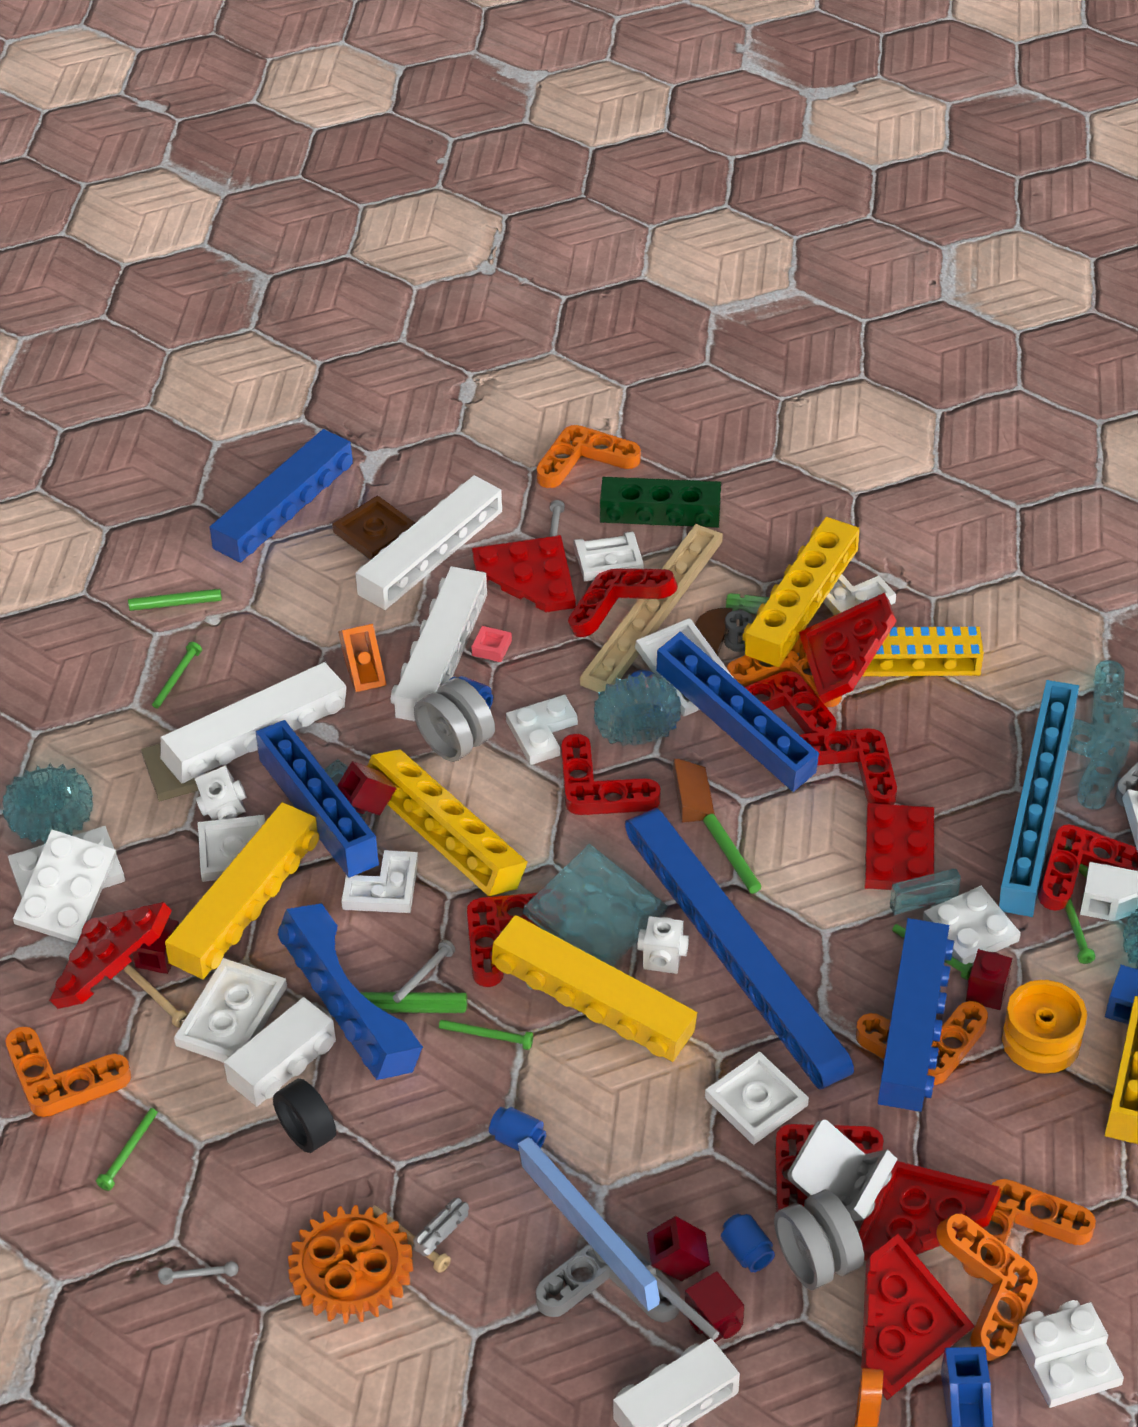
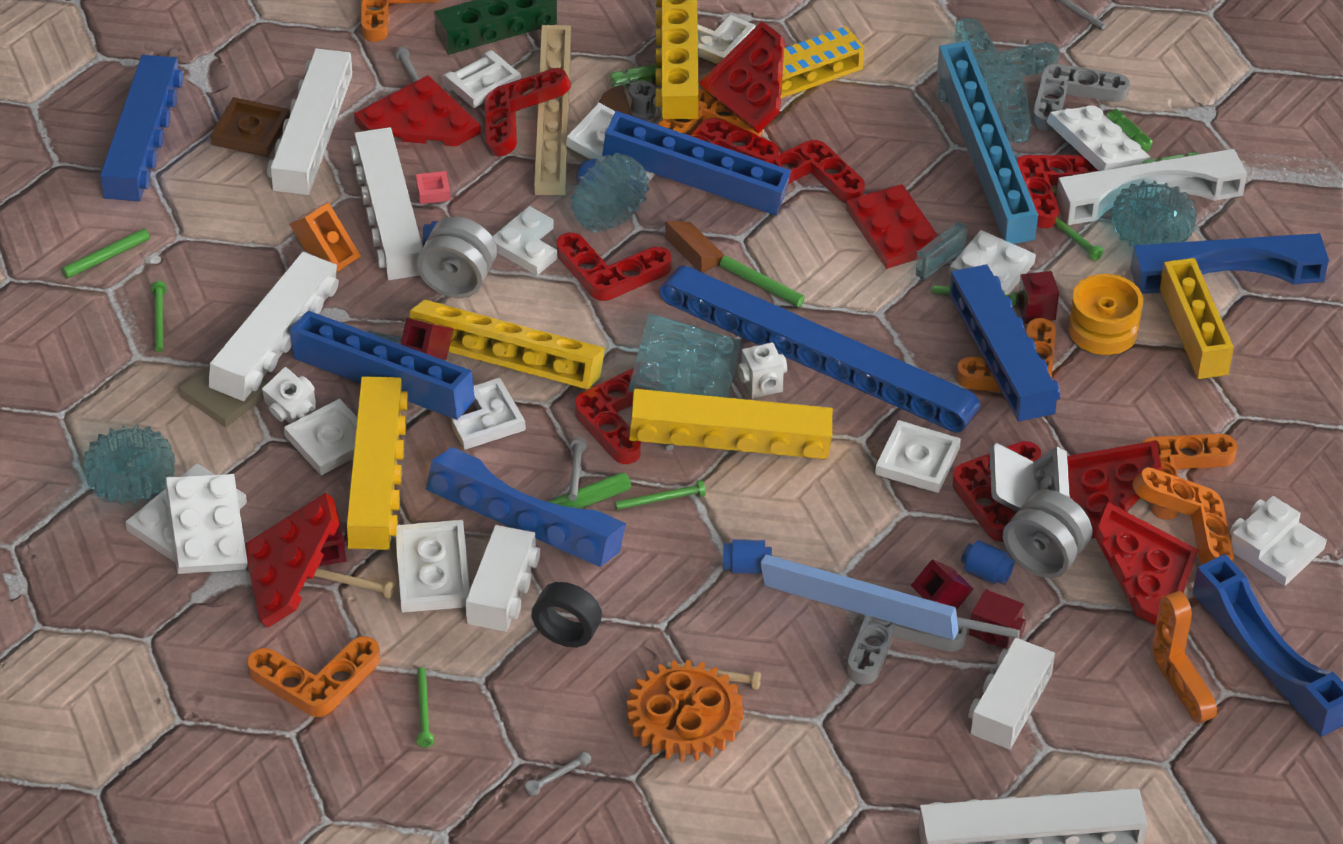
camera: 30 degrees left, 0 degrees up
light grey axle [413,1198,469,1256] -> none

